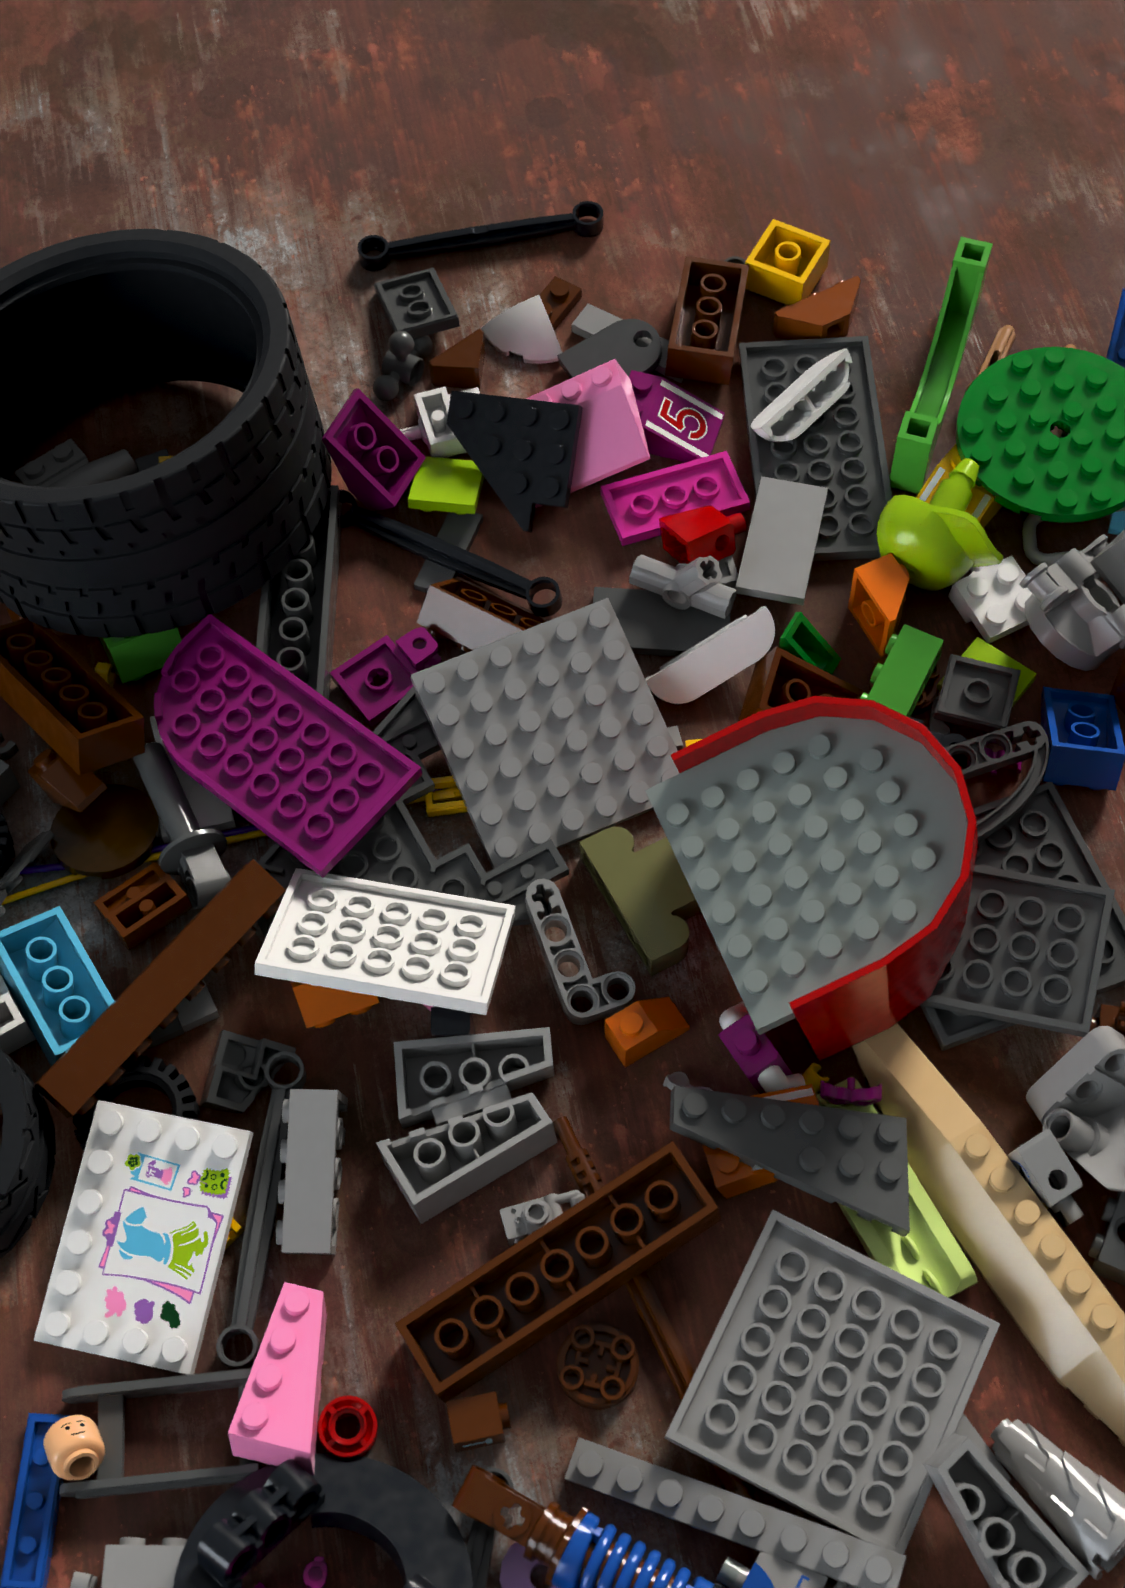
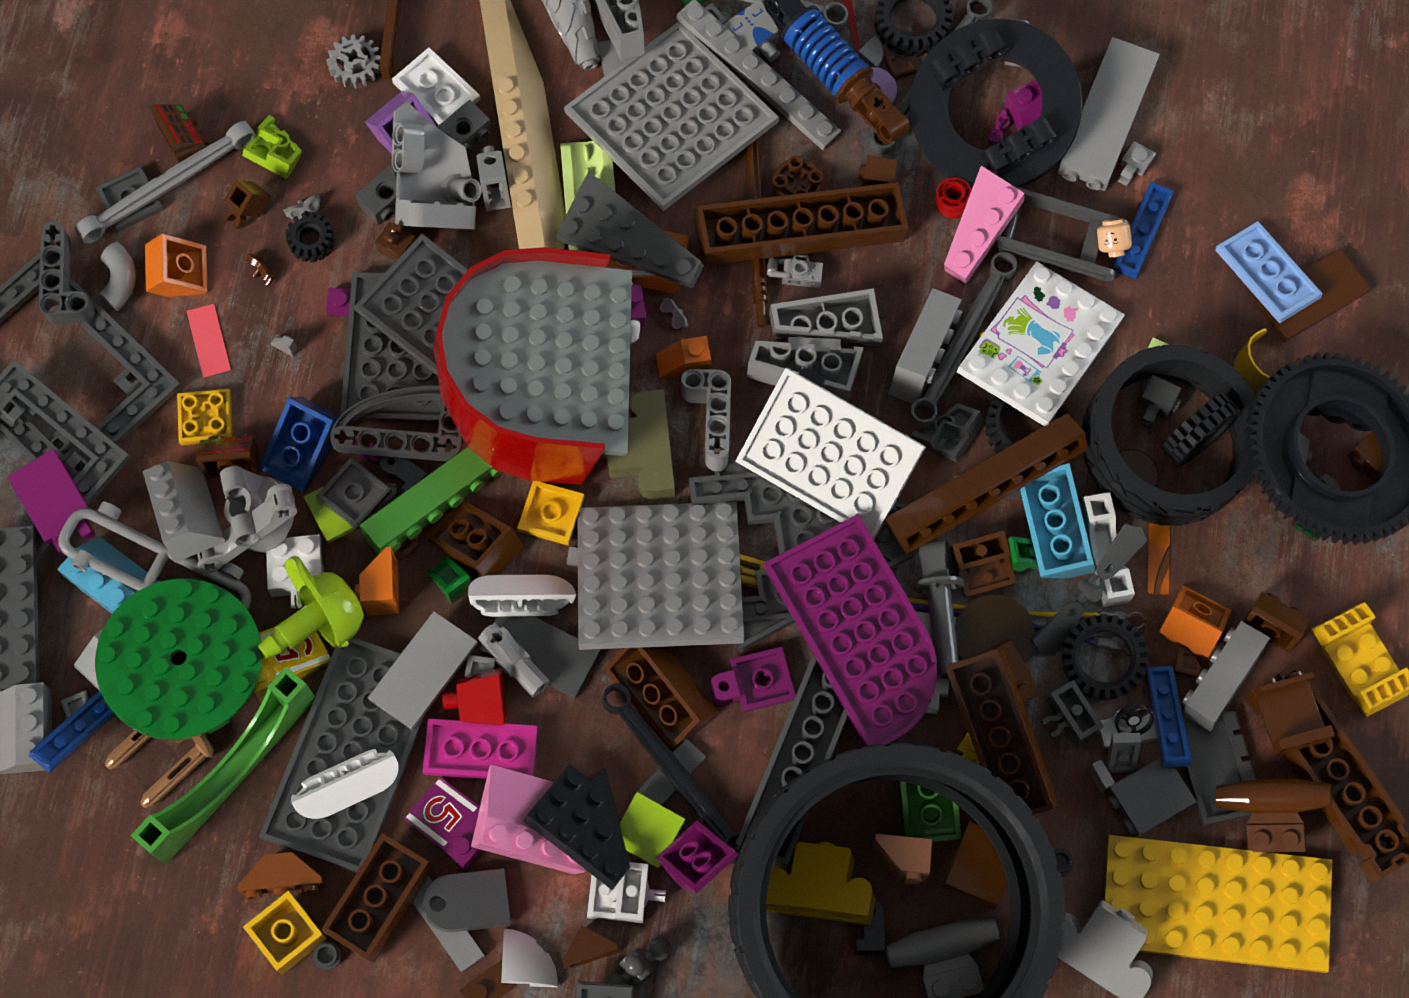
camera: 160 degrees left, 10 degrees up
none -> green slope [1008,537,1039,574]

